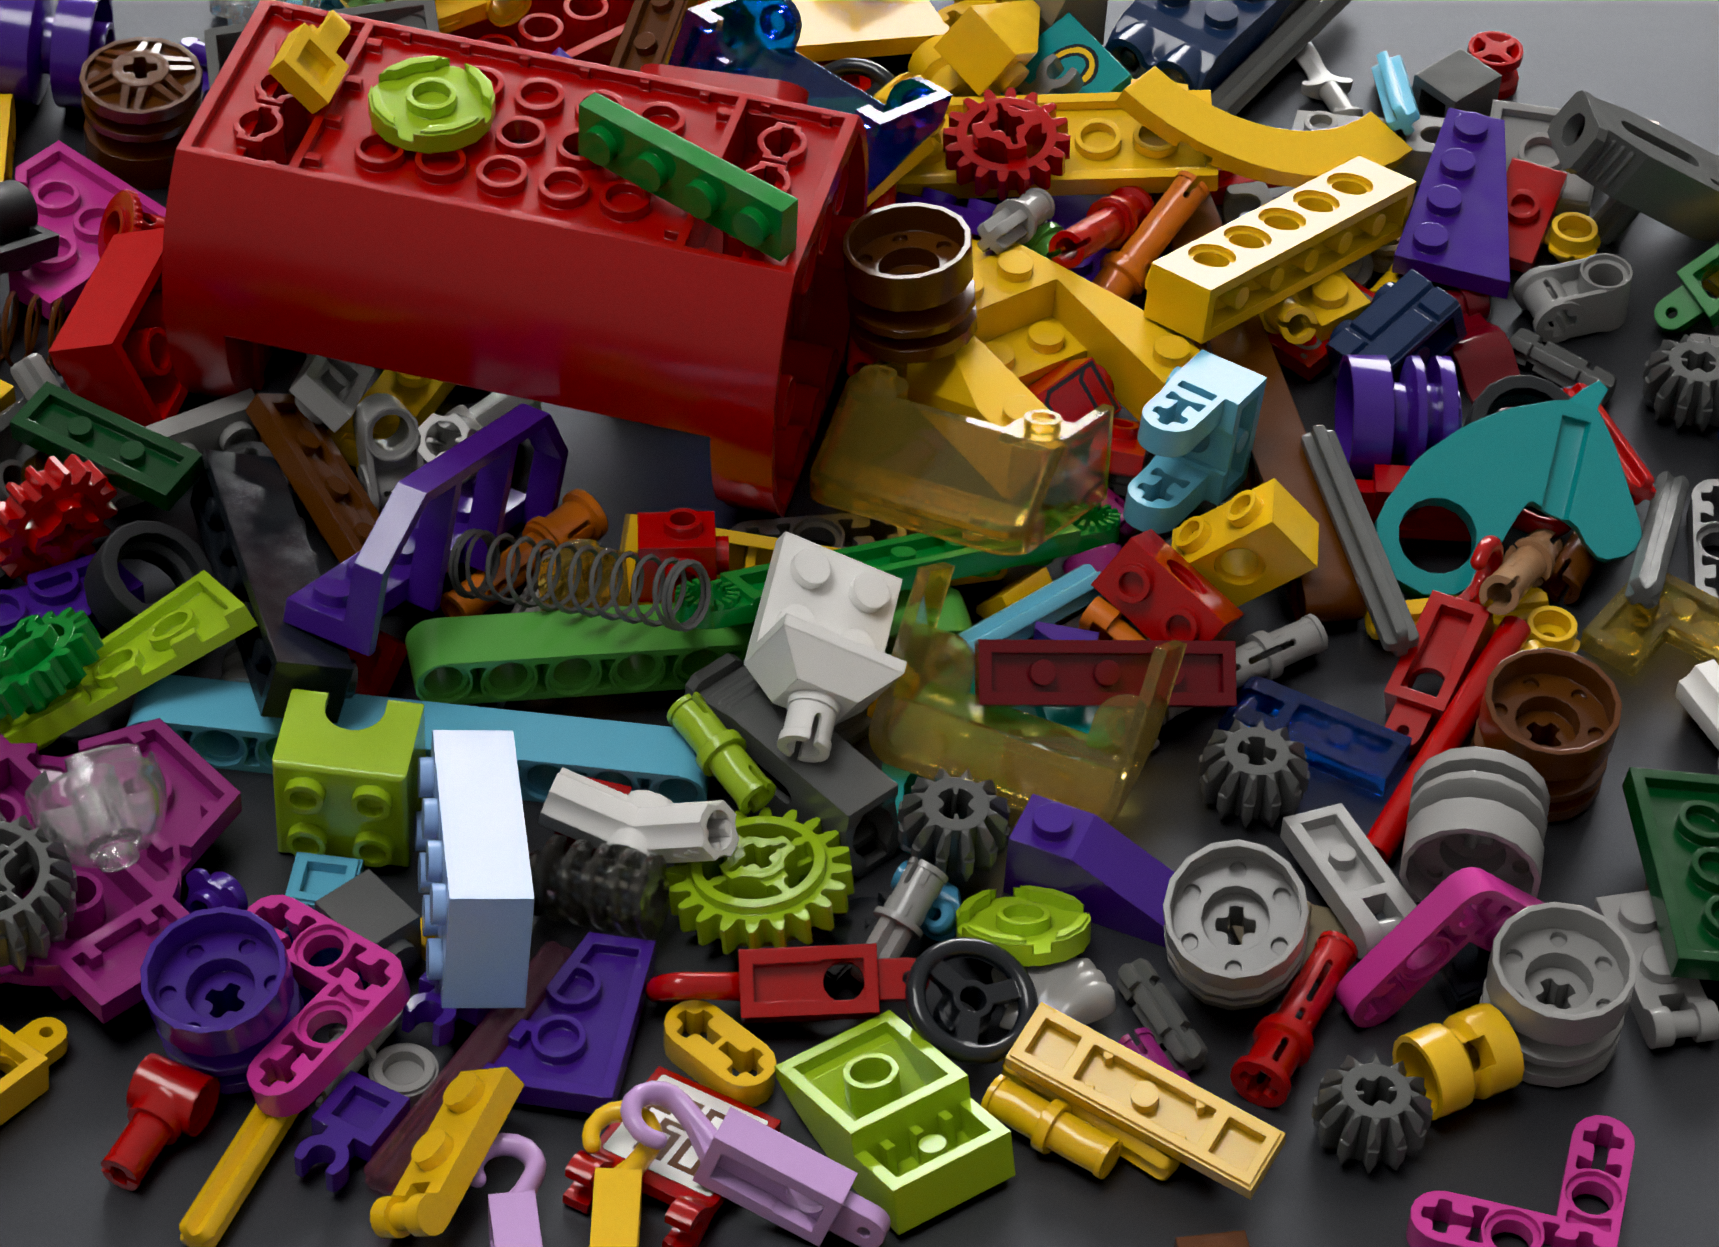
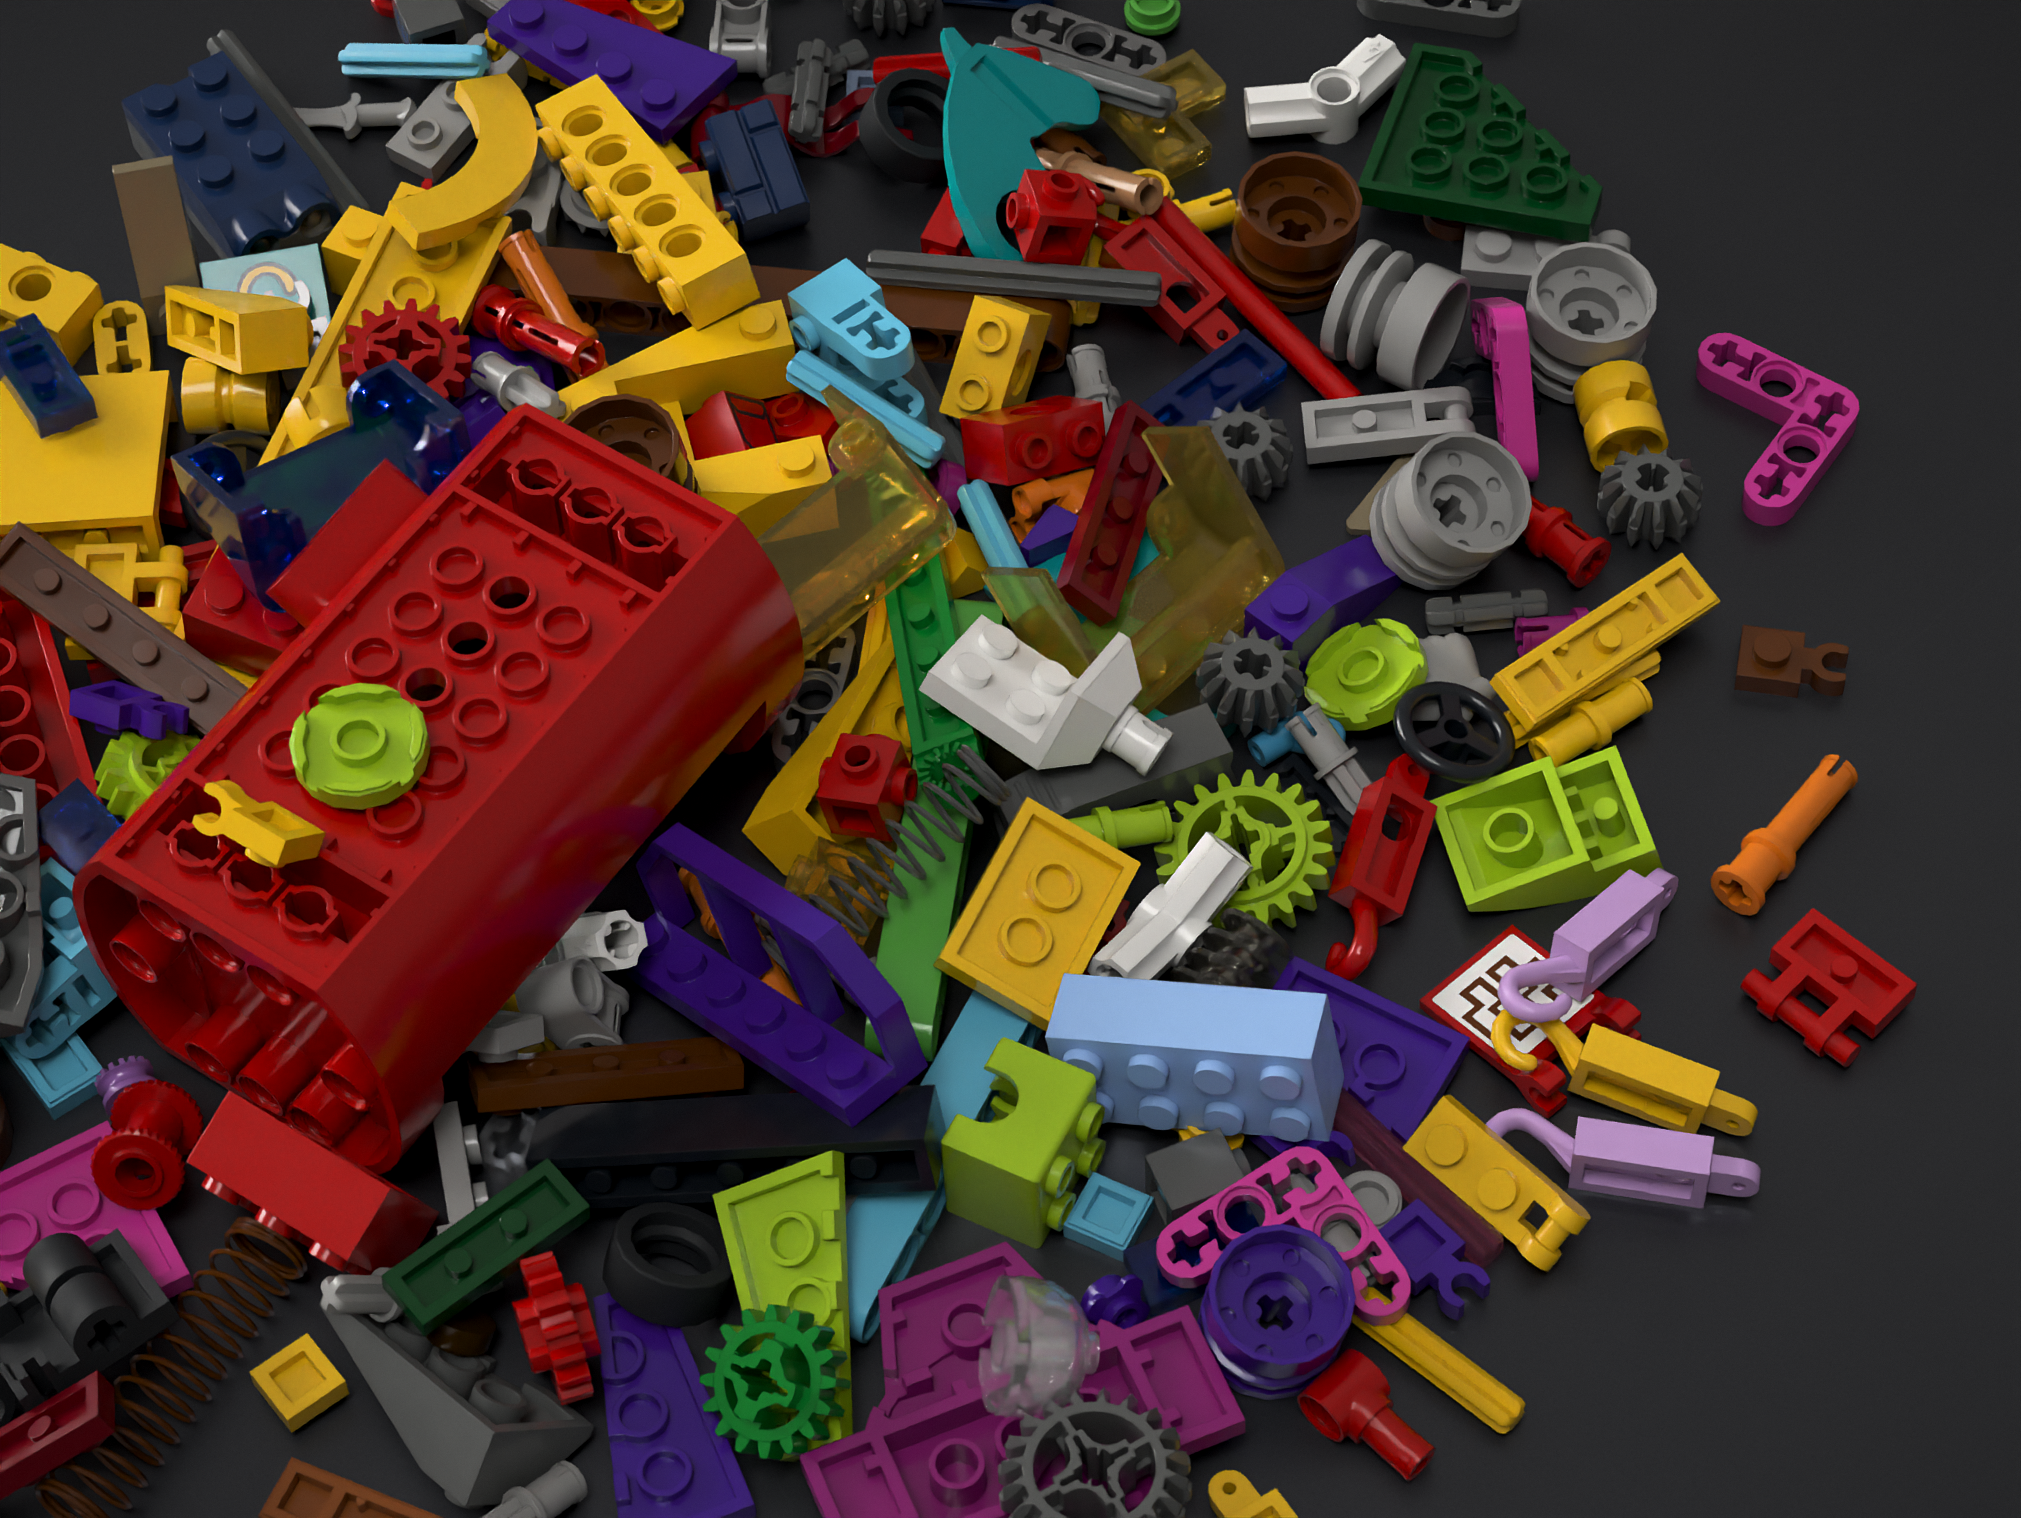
camera: 65 degrees left, 10 degrees up
green plate [578,92,798,262] -> none
yellow beam [663,1000,777,1107] -> none
dark purple wheel [1334,355,1462,480] -> none
none -> medium azure axle [786,350,946,468]
none -> dark grey axle [788,38,832,145]
none -> yellow plate [933,796,1141,1032]
none -> red brick [1006,169,1097,266]

